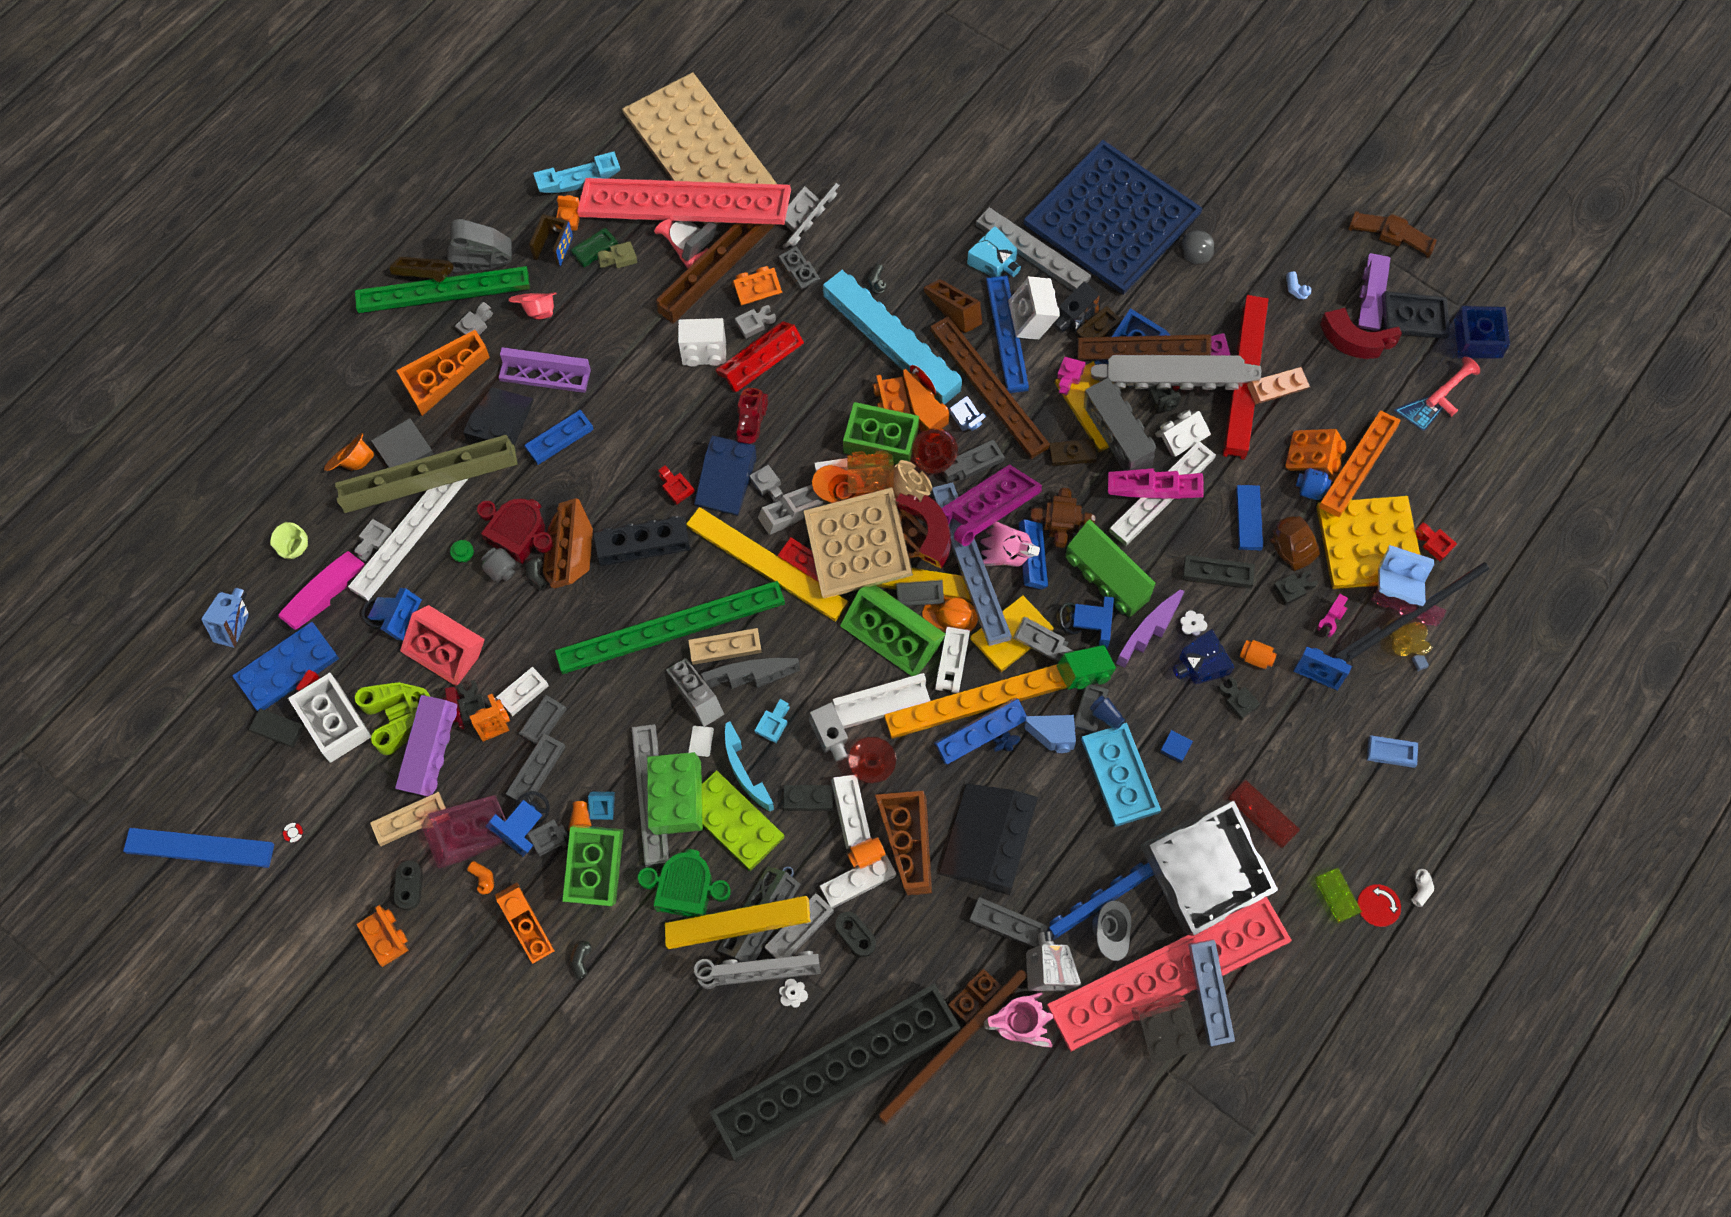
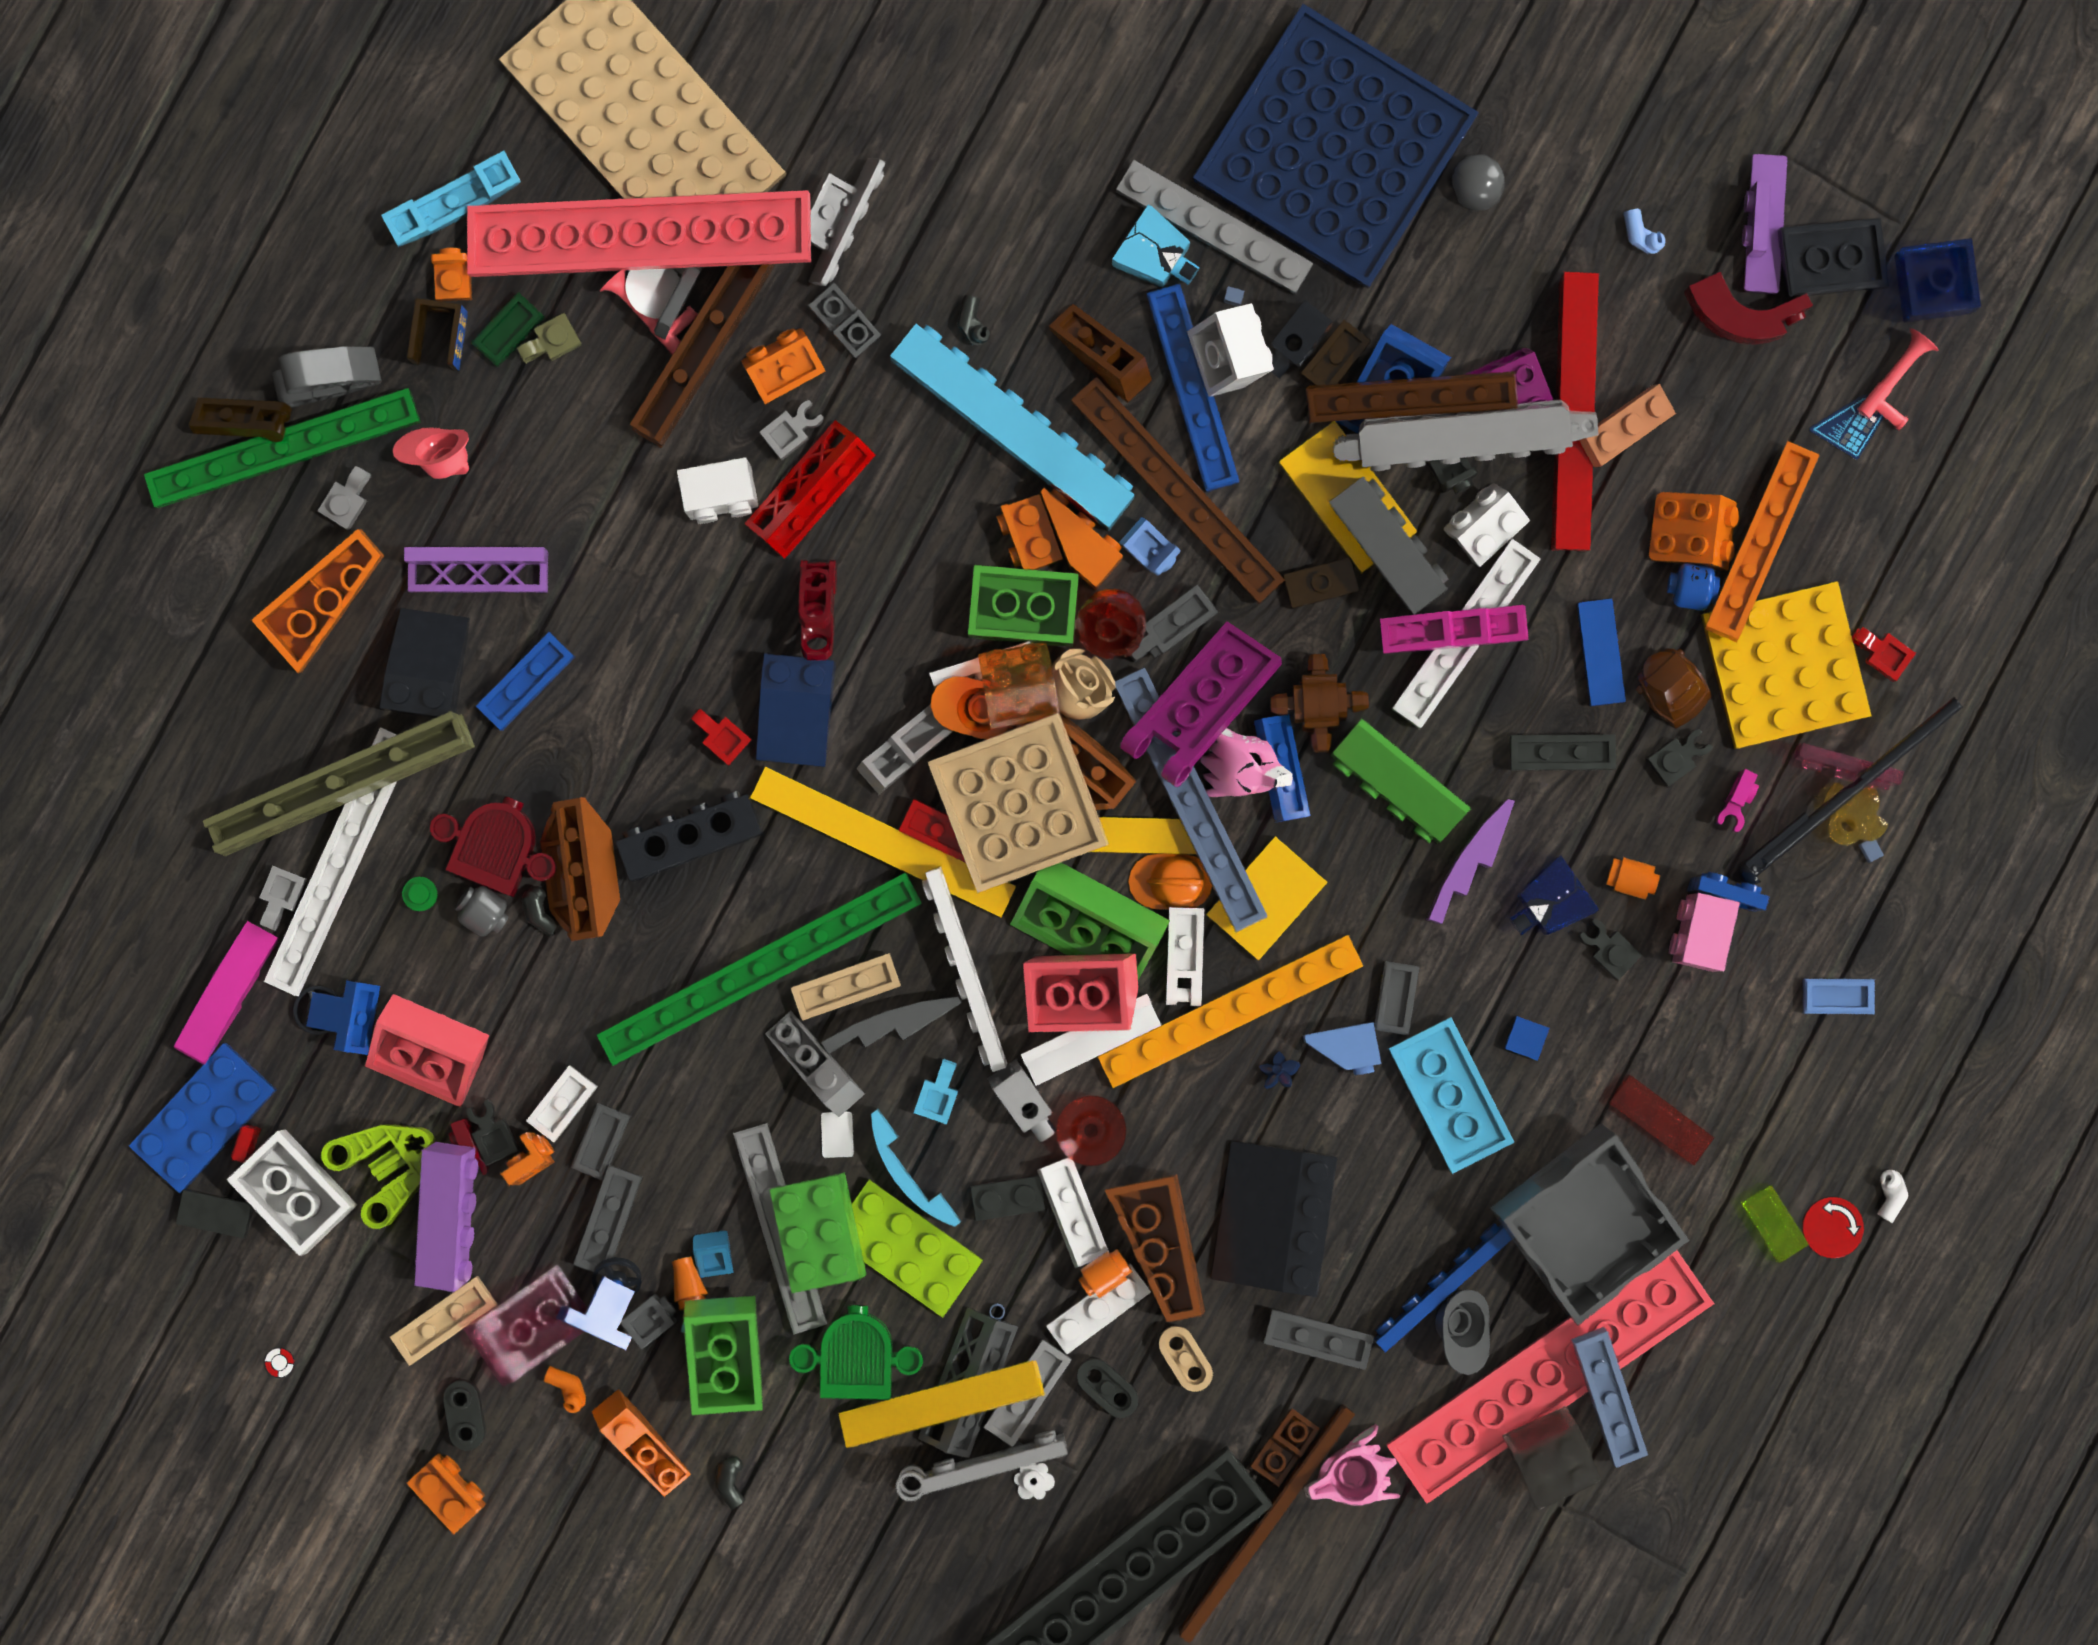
camera: 10 degrees left, 20 degrees up
blue tile [124,828,275,868] -> none
medium blue torso [202,588,249,648] -> none
yellowish green hair [270,522,308,559] -> none
orange piece [324,433,374,471] -> none
dark grey tile [371,418,434,468] -> none
light grey plate [750,465,783,503] -> none
dark red arch [896,493,951,569] -> none
dark grey tile [896,579,944,606] -> none
blue plate [934,698,1027,764] -> none
hinge [1013,617,1074,662] -> none
light grey torso [1026,931,1081,991] -> none
green brick [1056,645,1116,690] -> none
dark pink plate [1057,357,1086,395] -> none
blue piece [1057,597,1114,649] -> none
dark blue cone [1090,695,1125,730] -> none
white plant [1180,611,1207,636] -> none
reddish brown plate [1348,211,1437,258] -> none
light blue bracket [1378,545,1434,606] -> none
none -> white plate [922,867,1008,1072]
none -> coral slope [1023,953,1138,1032]
none -> tan plate [1159,1325,1213,1392]
none -> bright pink brick [1669,893,1740,972]

